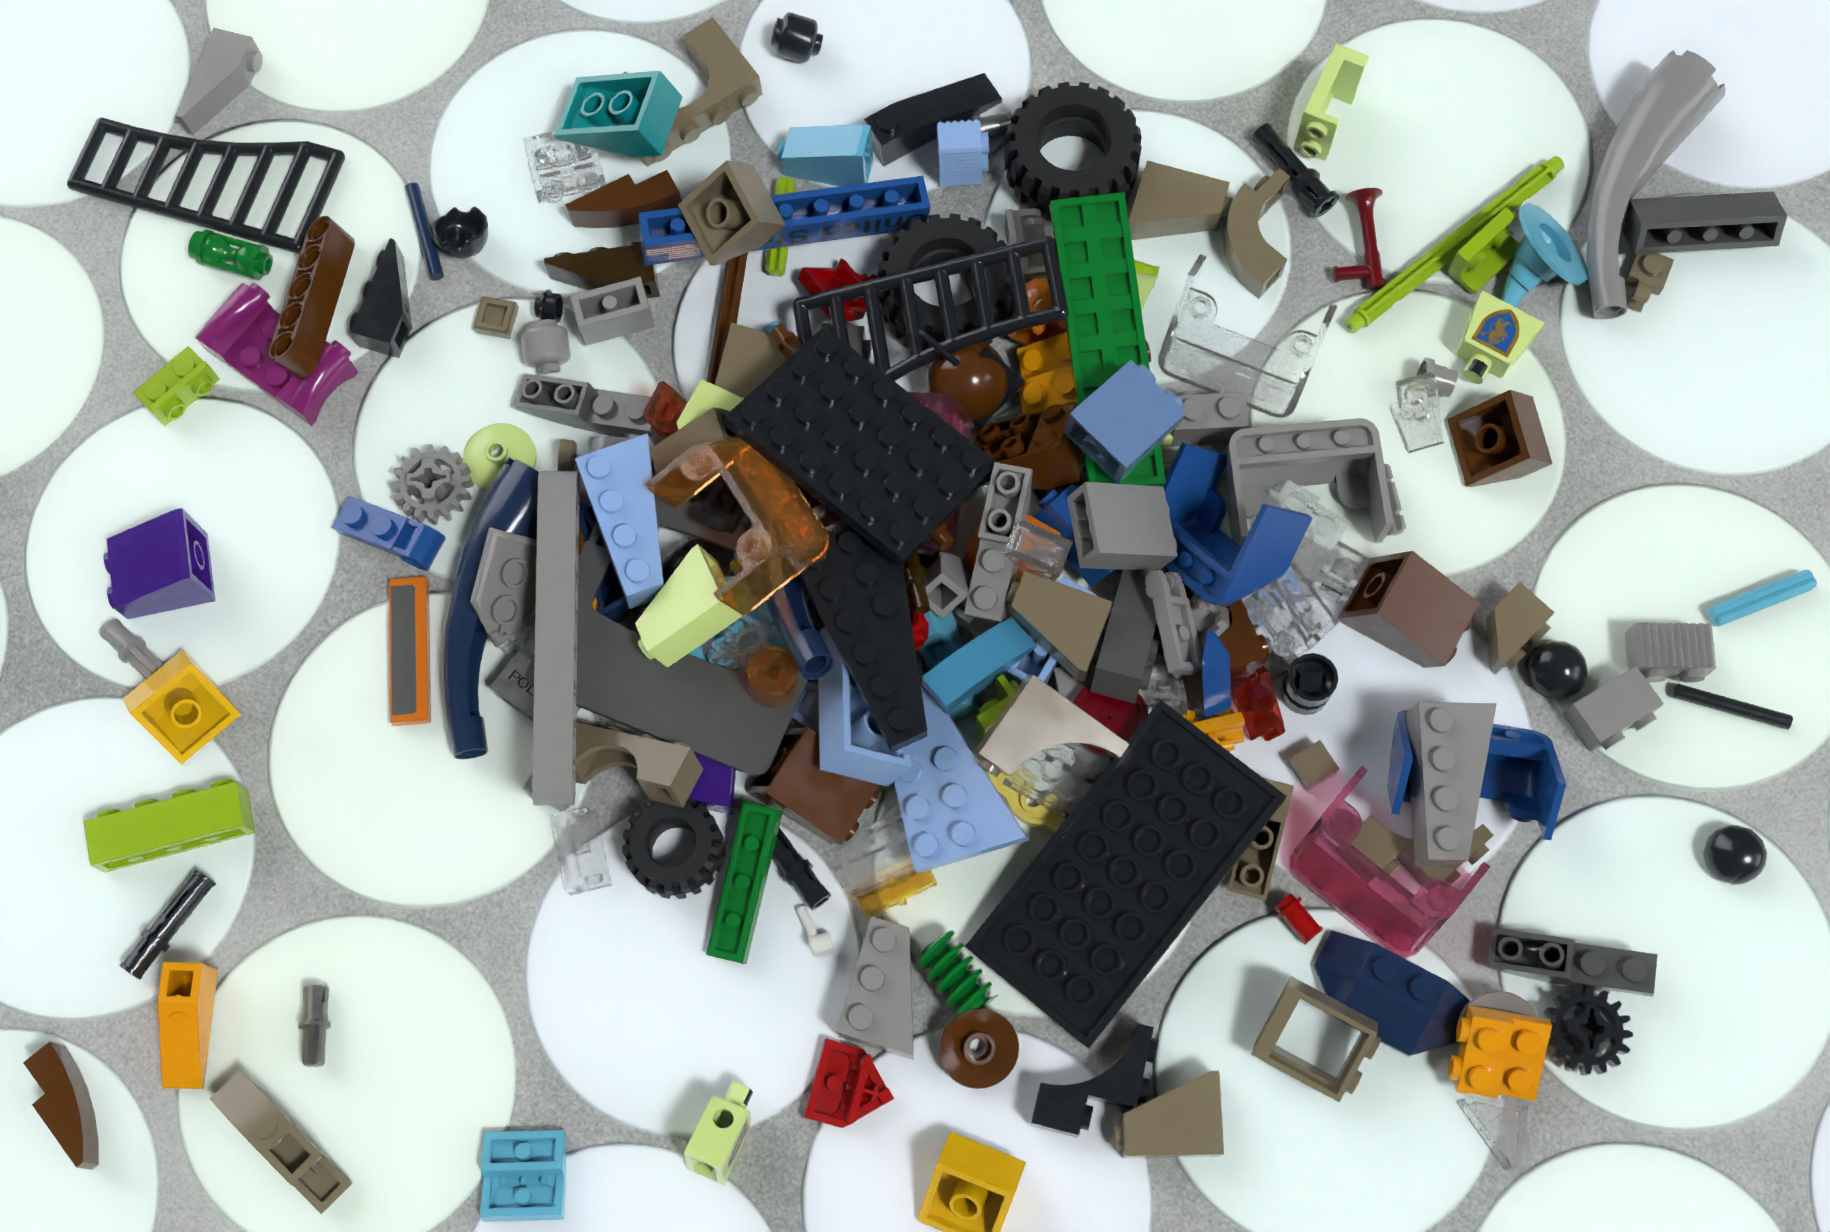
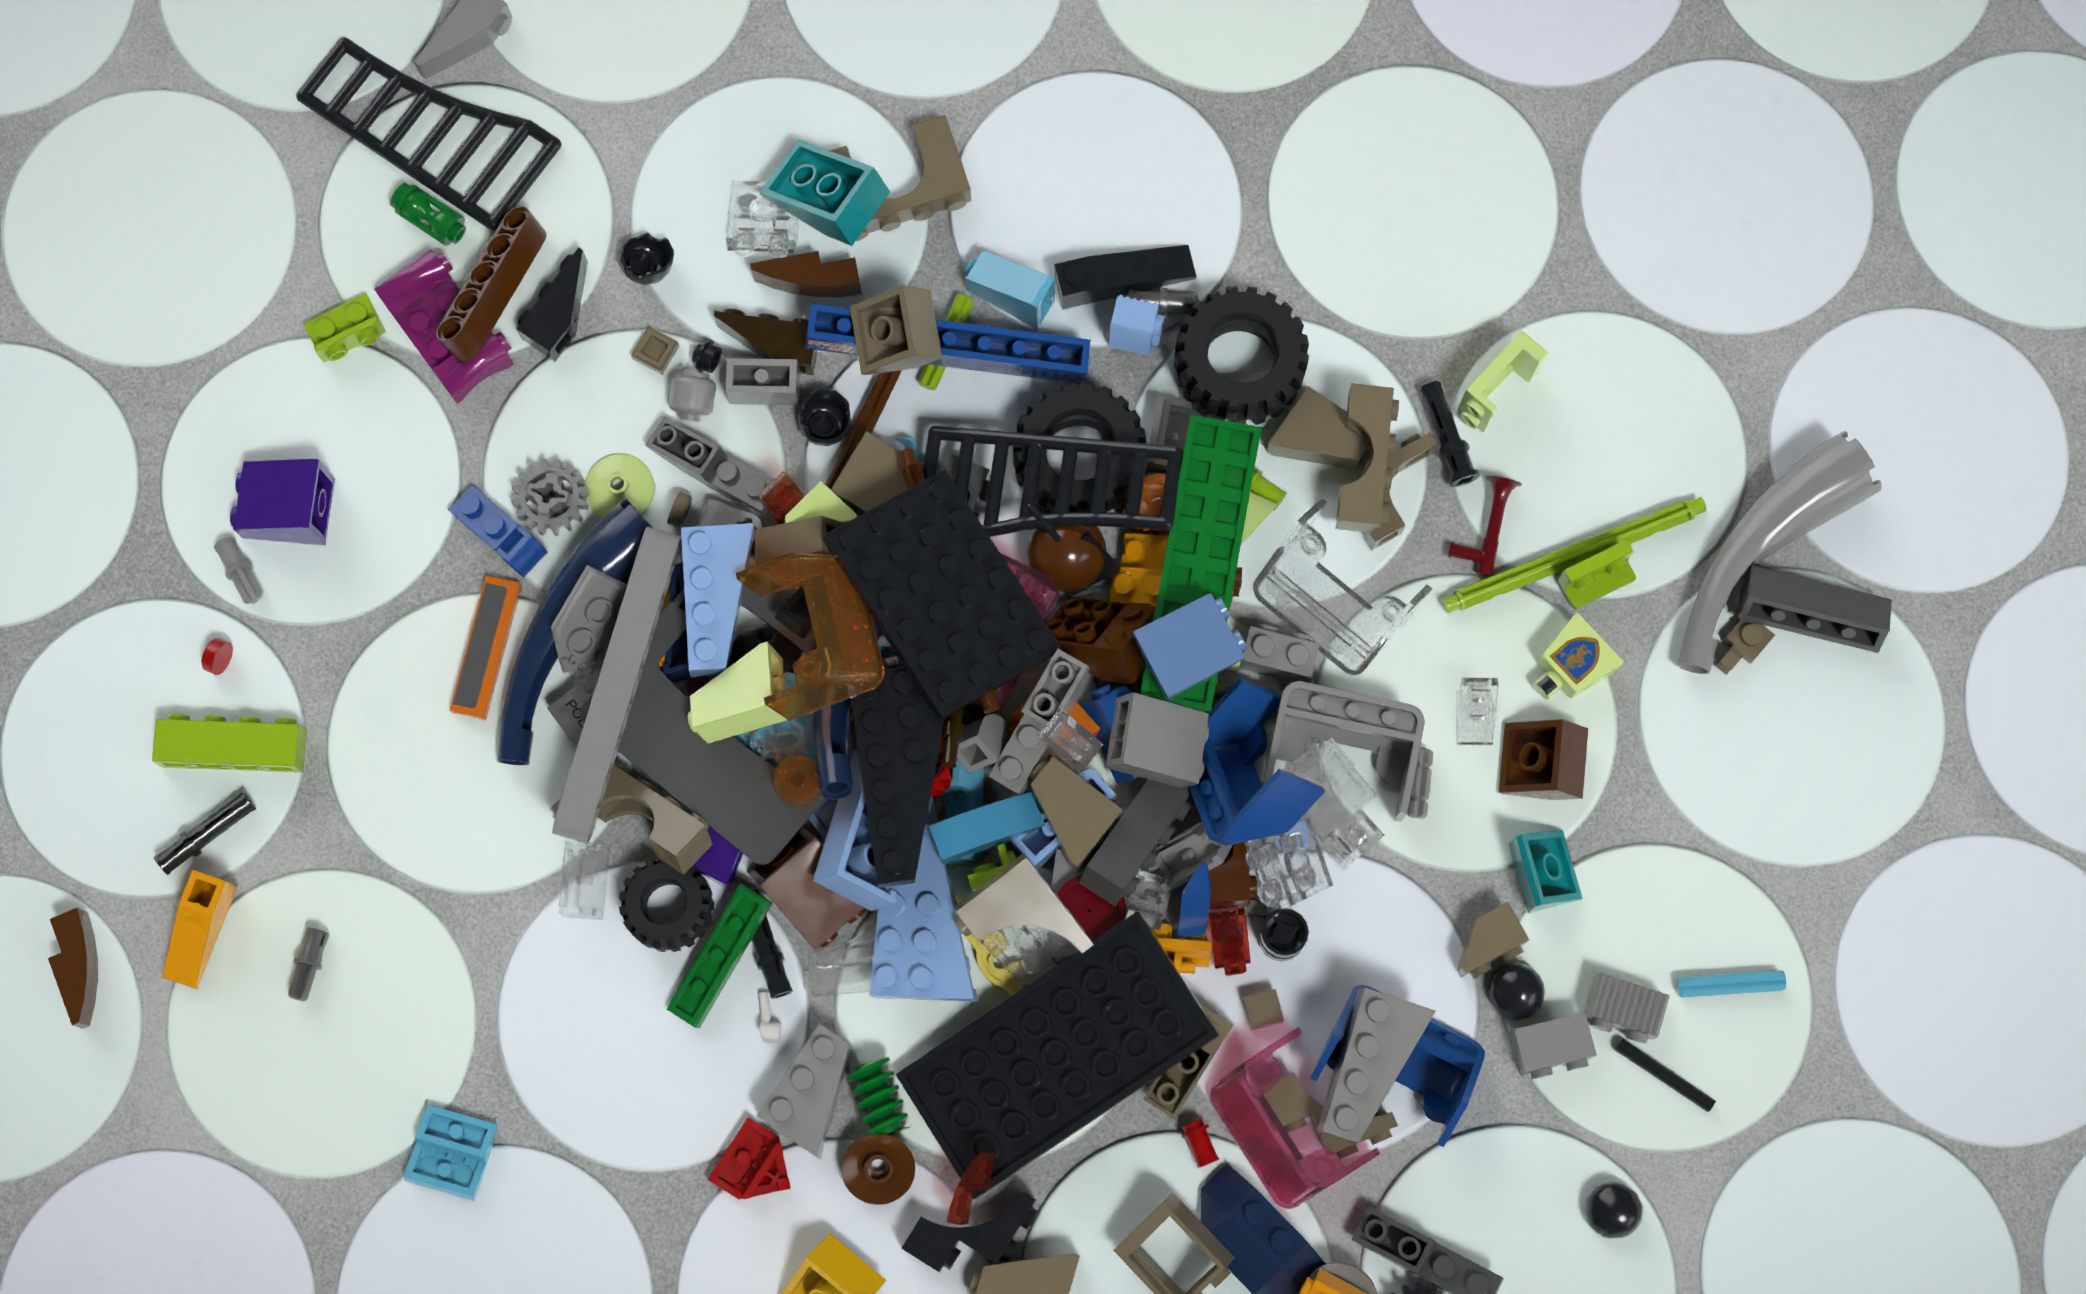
camera: 15 degrees right, 5 degrees up
yellow slope [123,649,241,765] -> none
dark tan slope [210,1069,353,1214] -> none
dark blue bar [405,183,444,281] -> none
yellowish green torso [684,1082,753,1185] -> none
black head [770,12,823,63] -> none
red slope [798,259,878,322] -> none
clear yellow pin [857,870,938,920] -> none
light grey hinge [1144,569,1203,676] -> none
reddish brown slope [1337,551,1480,668] -> none
light grey piece [1413,357,1458,397] -> none
medium azure piece [1502,203,1588,308] -> none
none -> red tile [201,638,233,675]
none -> black hair [798,388,851,446]
none -> clear red slope [946,1151,996,1225]
none -> dark tan arch [1335,383,1399,534]
none -> teal slope [1508,830,1583,913]

